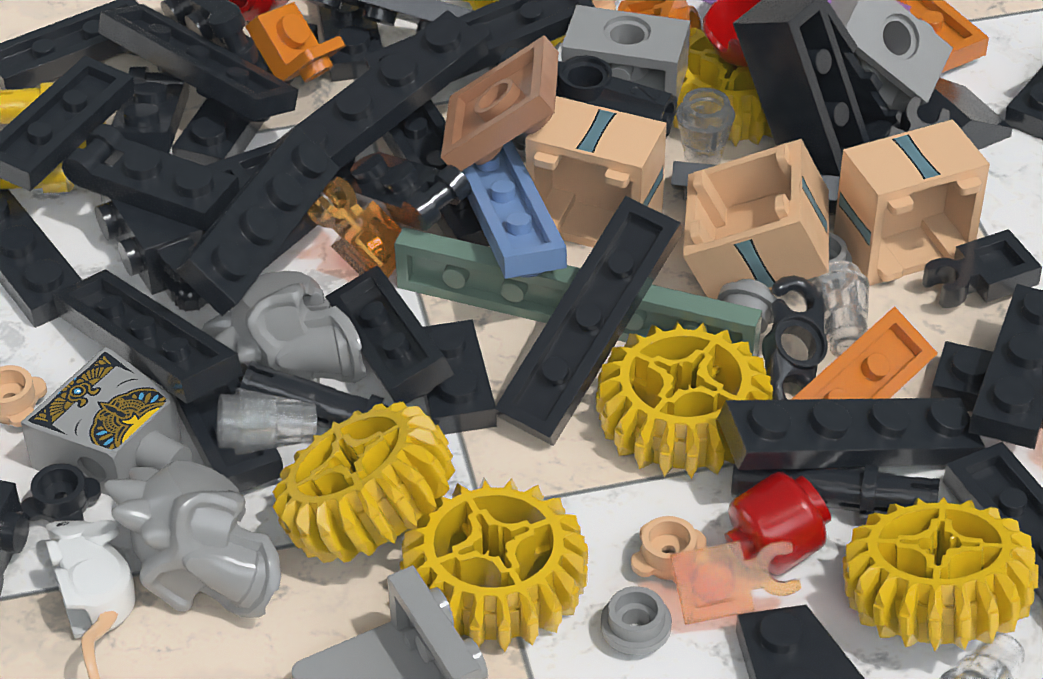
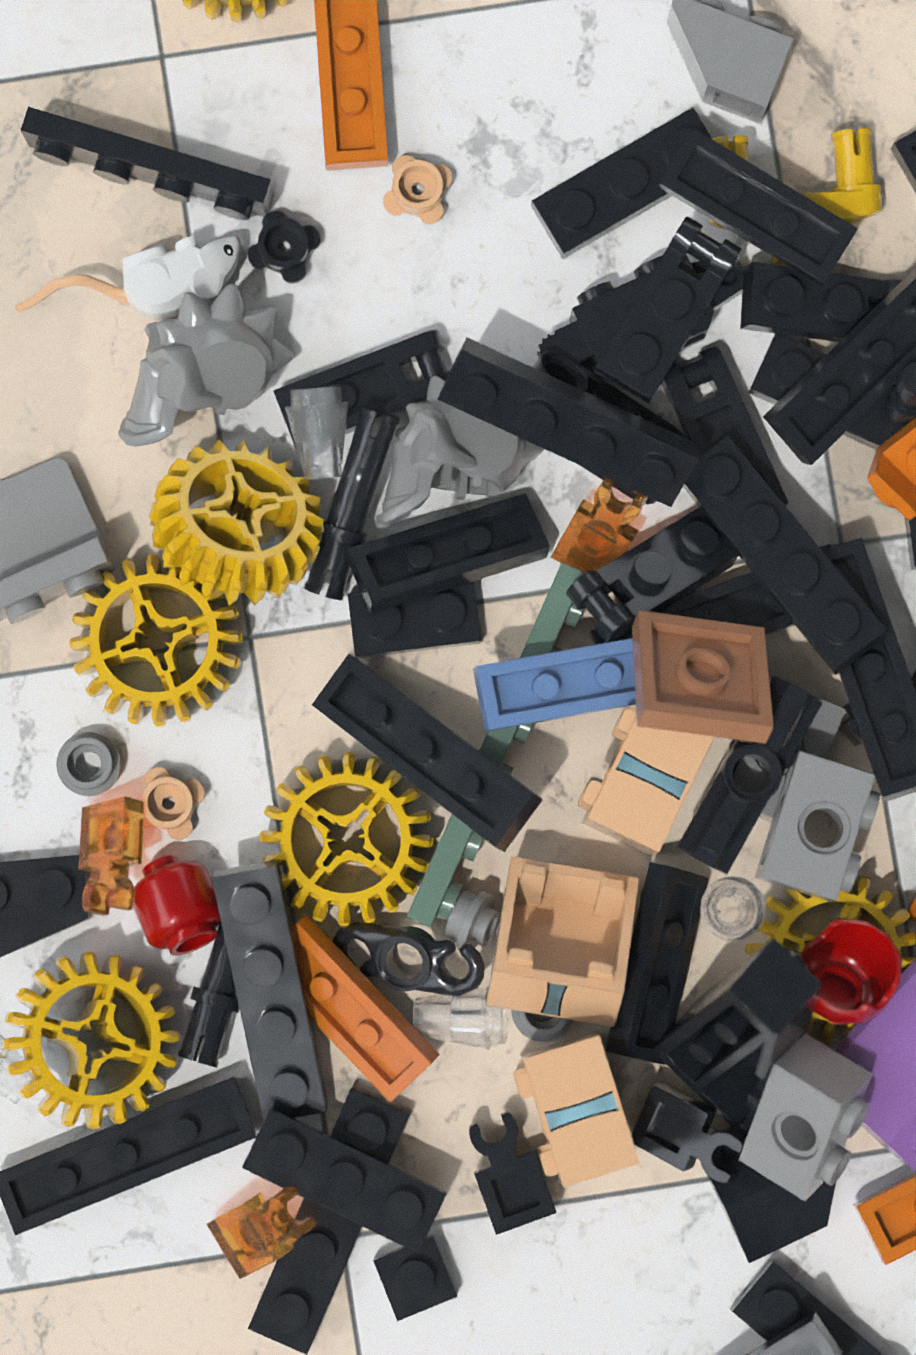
camera: 90 degrees right, 40 degrees up
light grey torso [21,347,192,496] -> none
black plate [52,269,243,404] -> none

